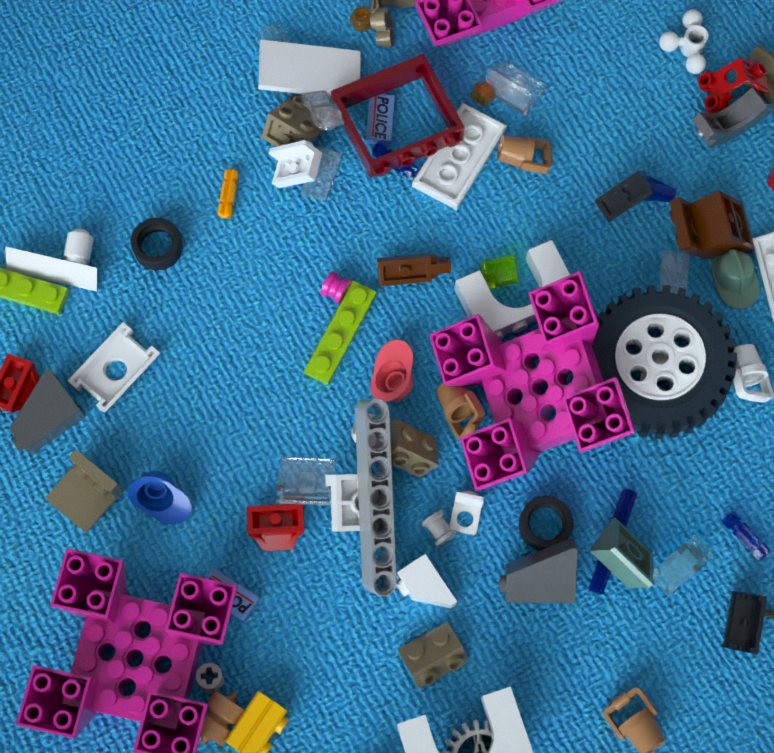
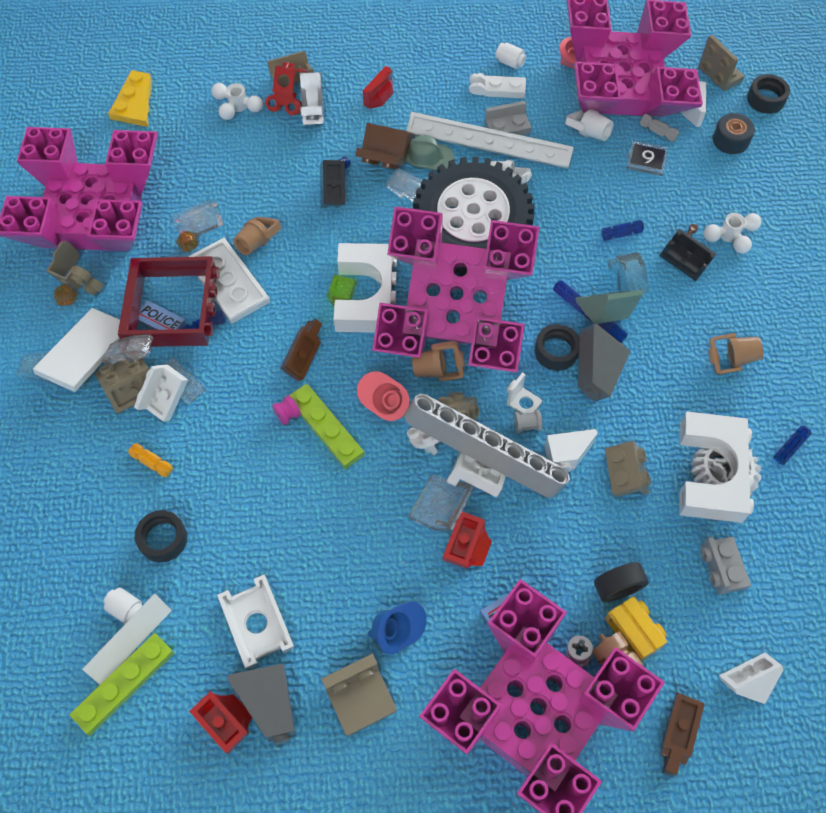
camera: 65 degrees left, 10 degrees down
none -> black tyre [594,562,649,602]

